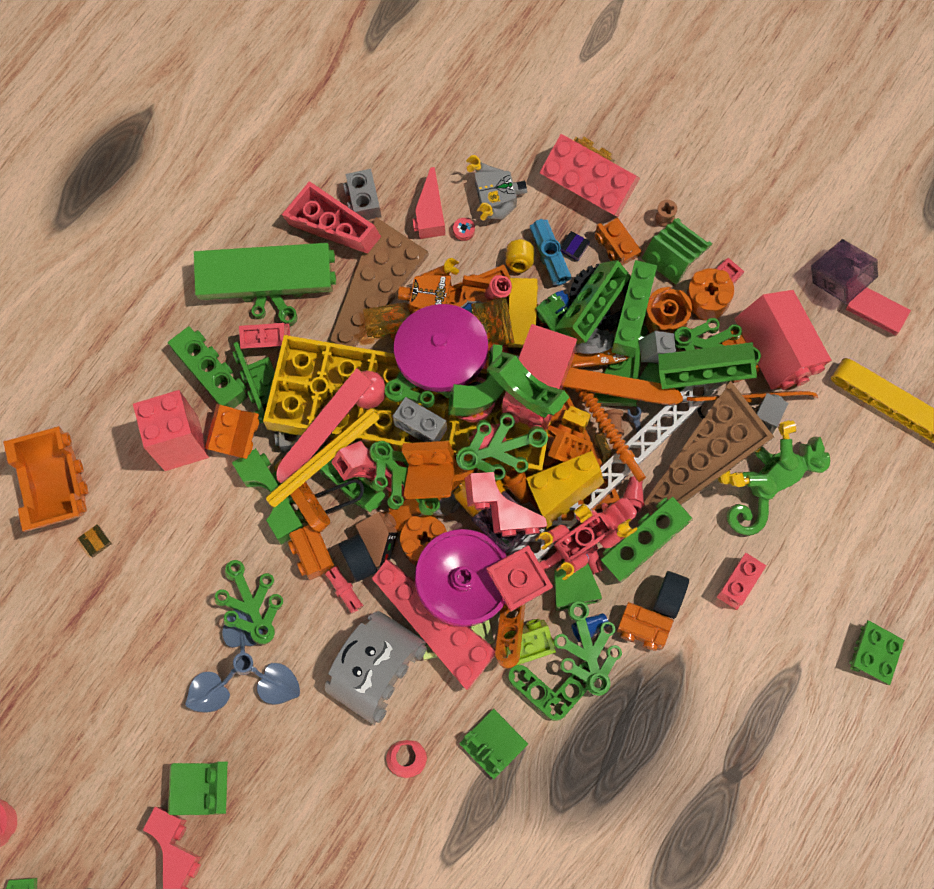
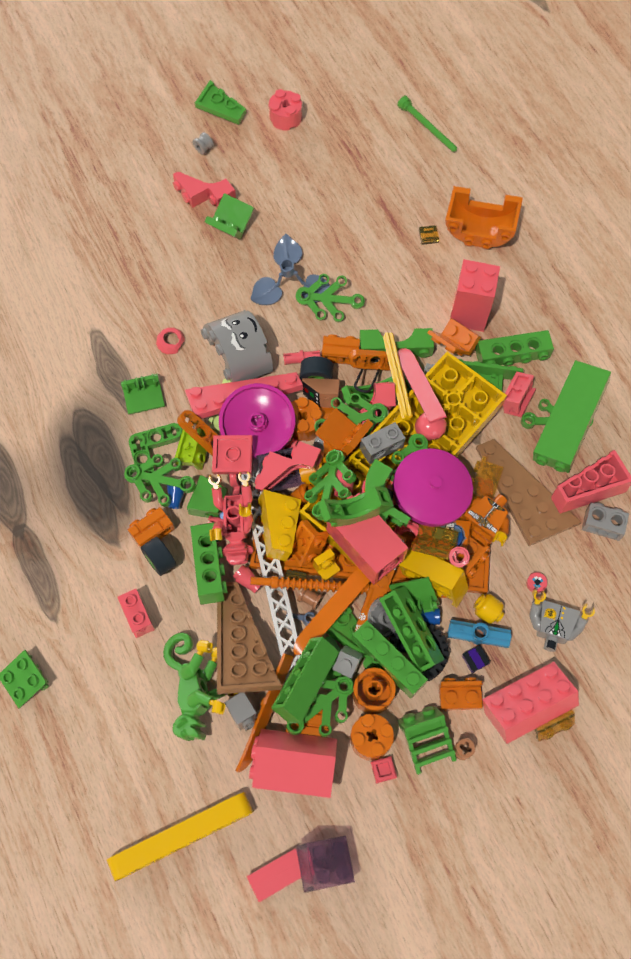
camera: 115 degrees right, 5 degrees down
coral slope [412,167,446,239] -> none

